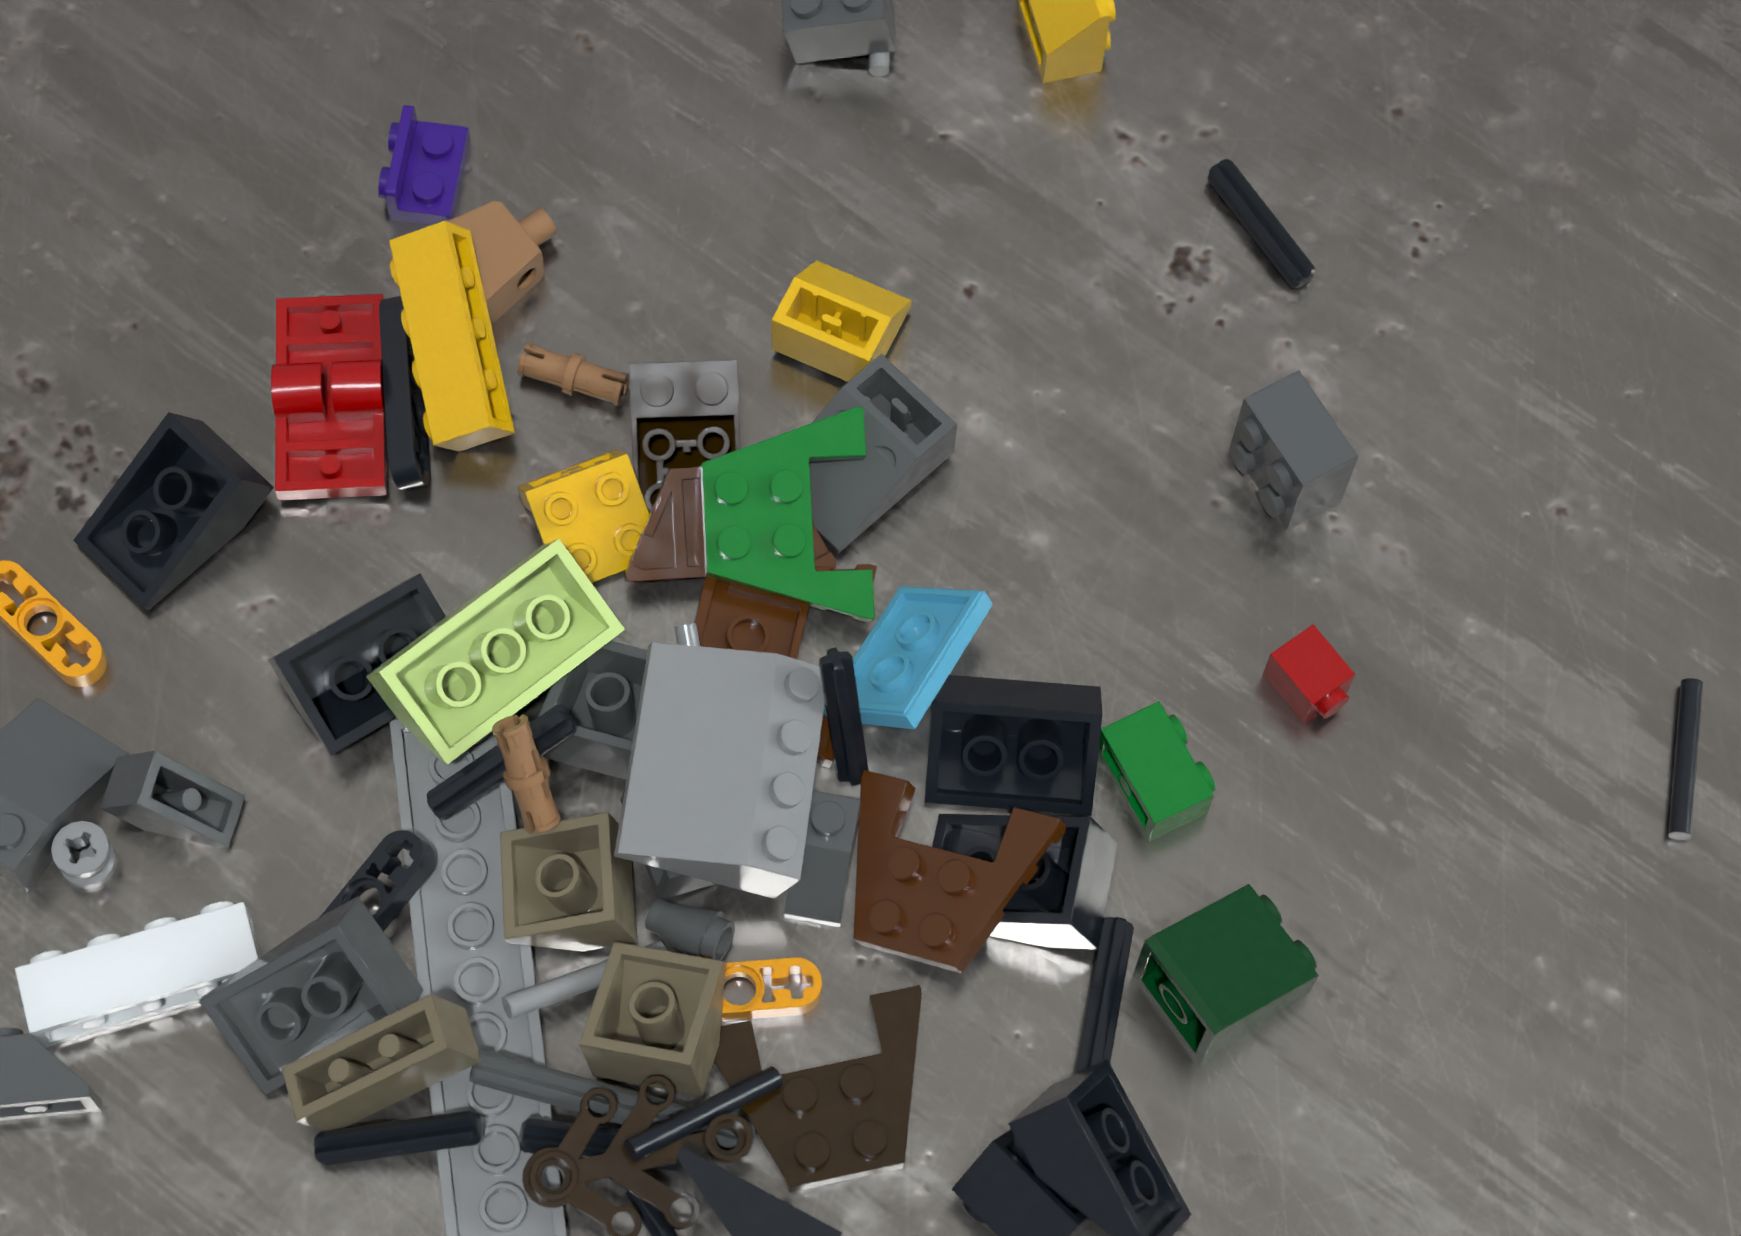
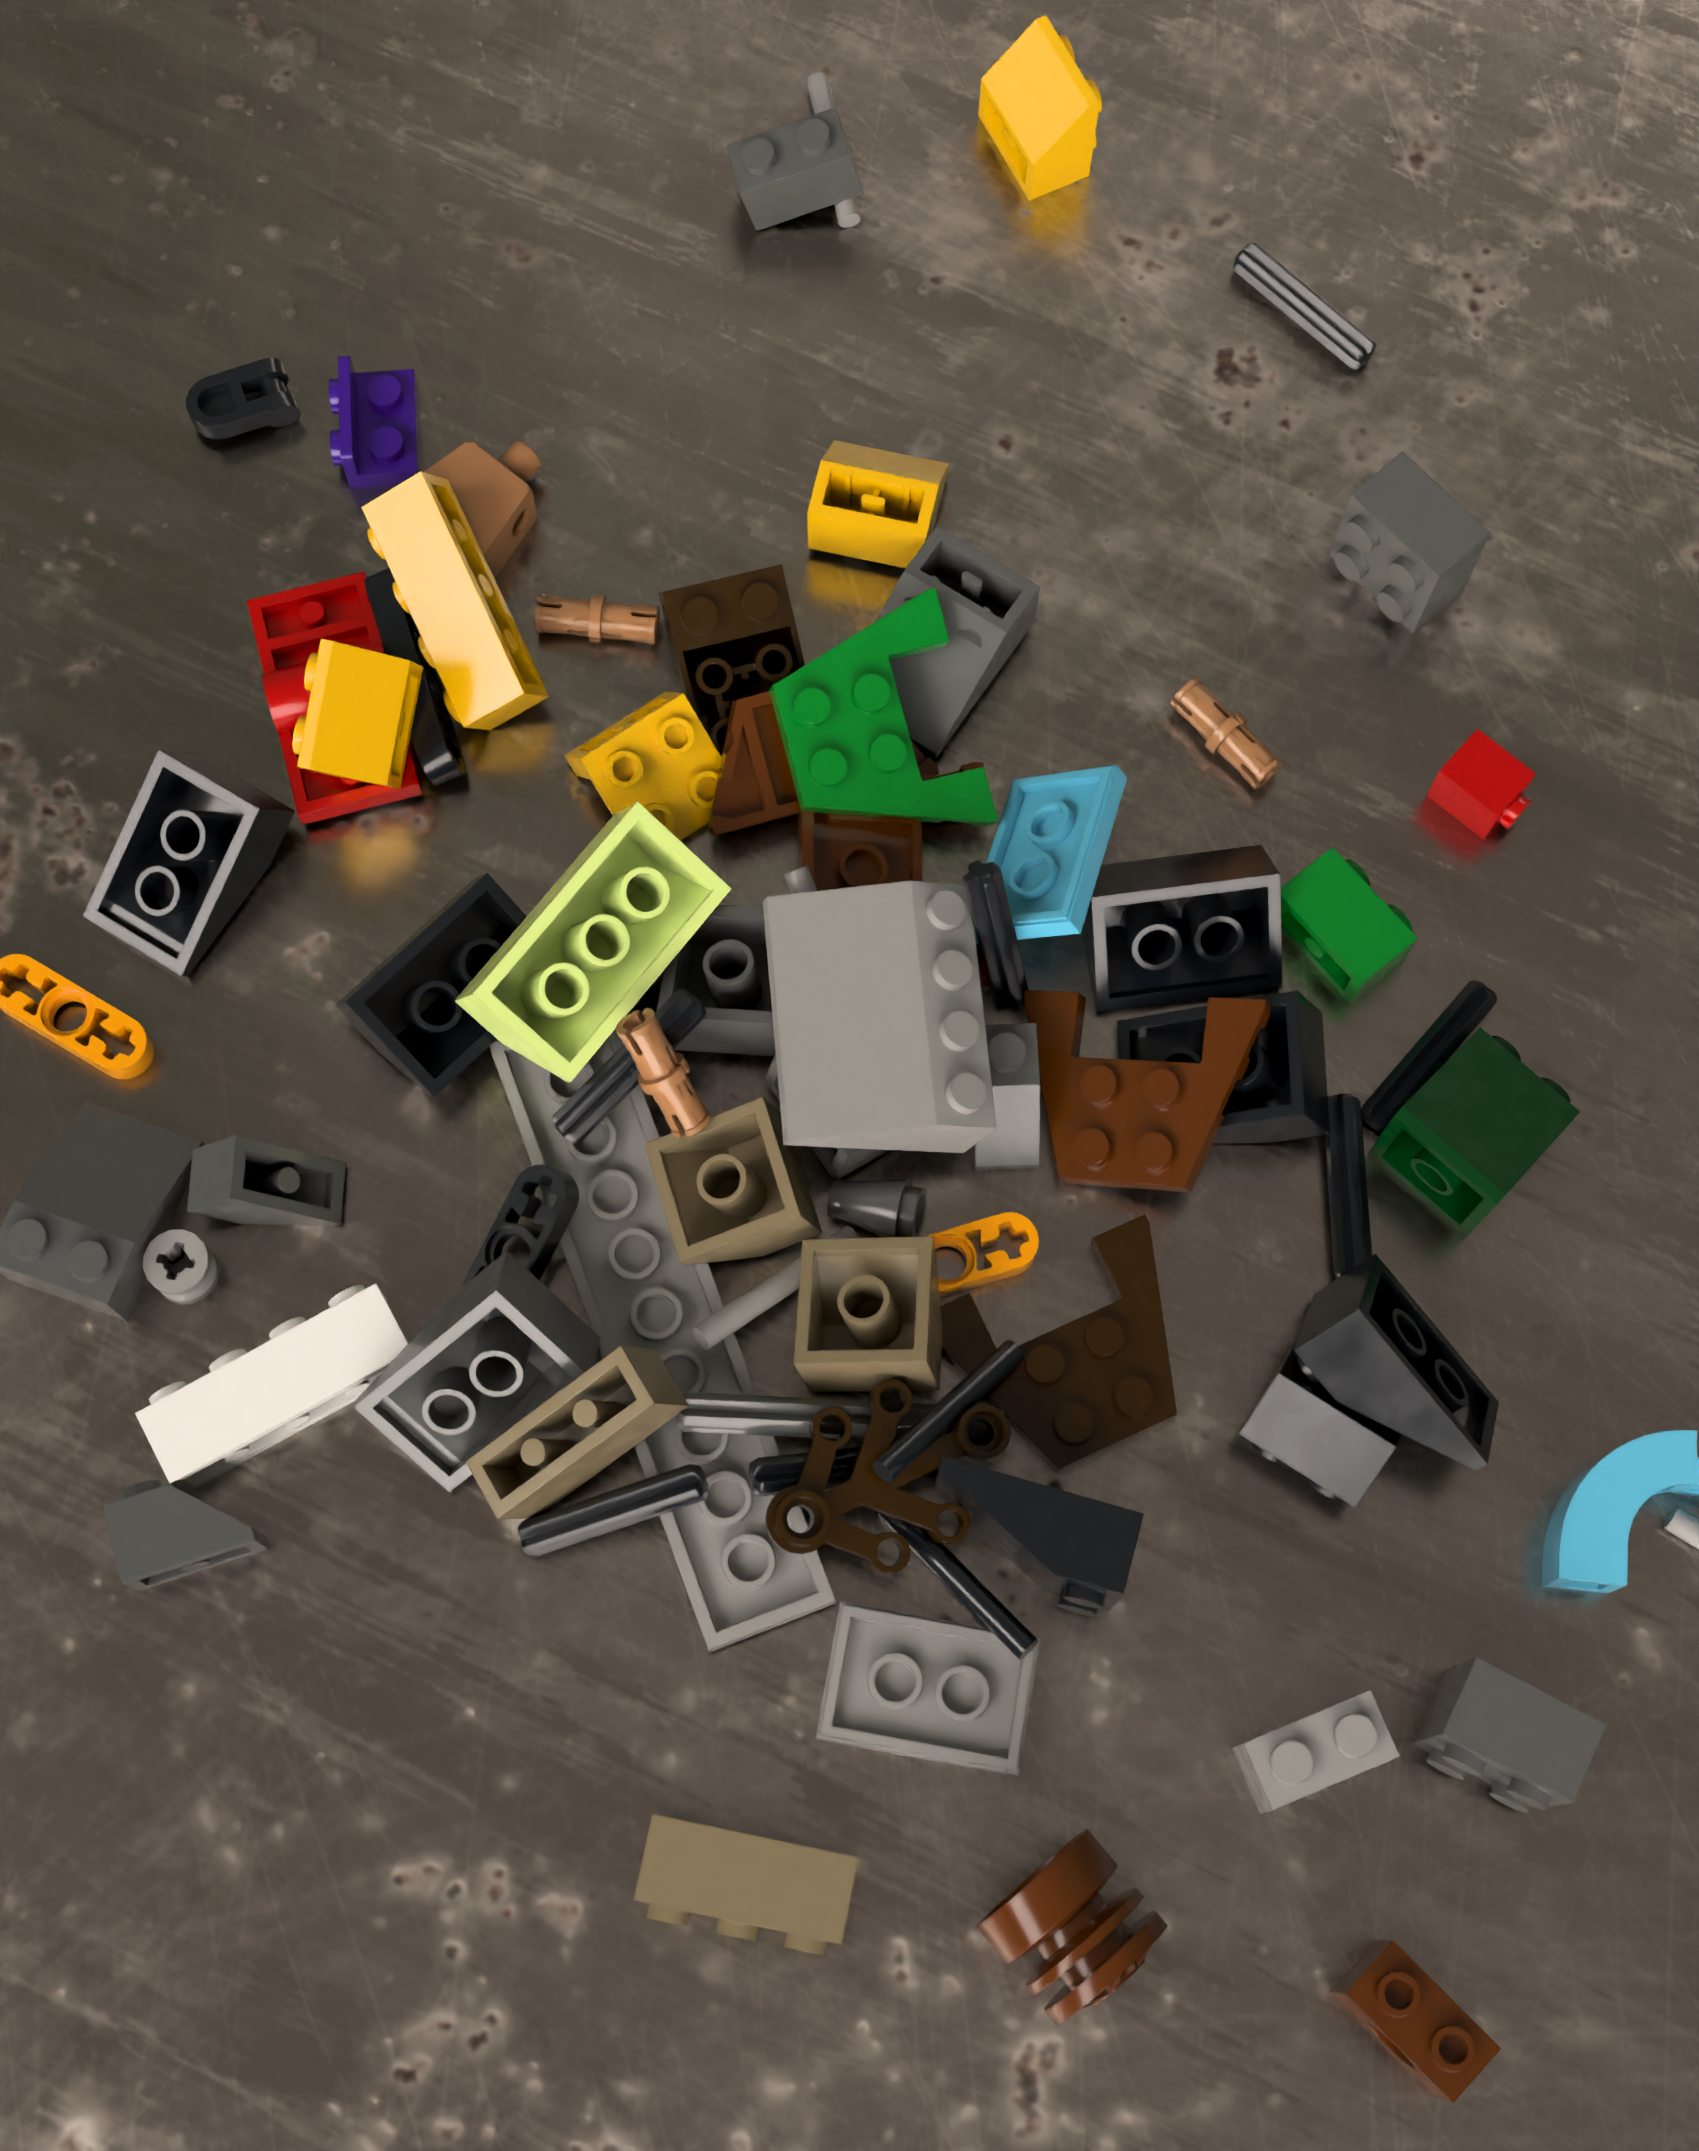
camera: 10 degrees left, 5 degrees up
none -> black plate [186,358,301,439]
none -> yellow slope [292,639,423,789]
none -> medium nougat pin [1170,677,1284,790]
none -> black axle [1361,980,1497,1133]

